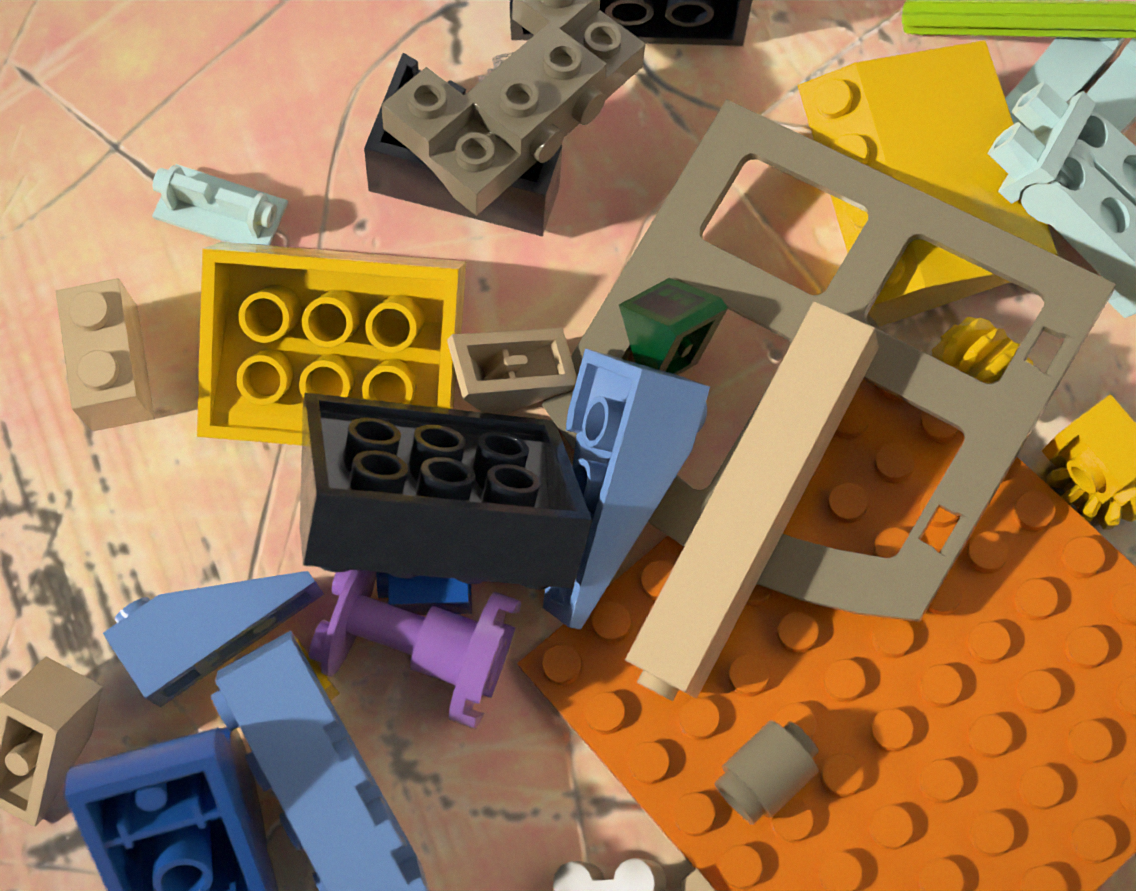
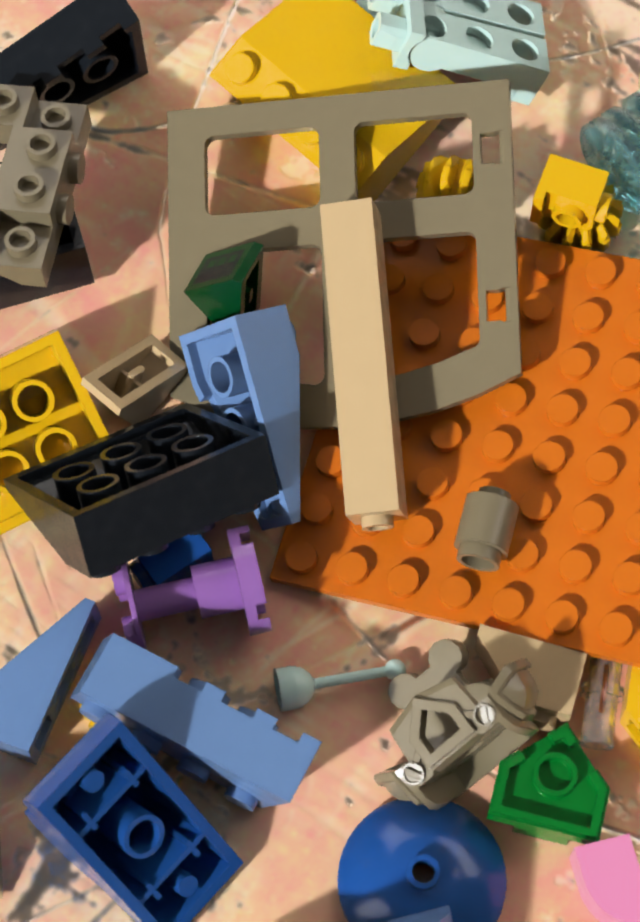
camera: 30 degrees left, 5 degrees down
none -> light aqua hinge [273,659,406,712]

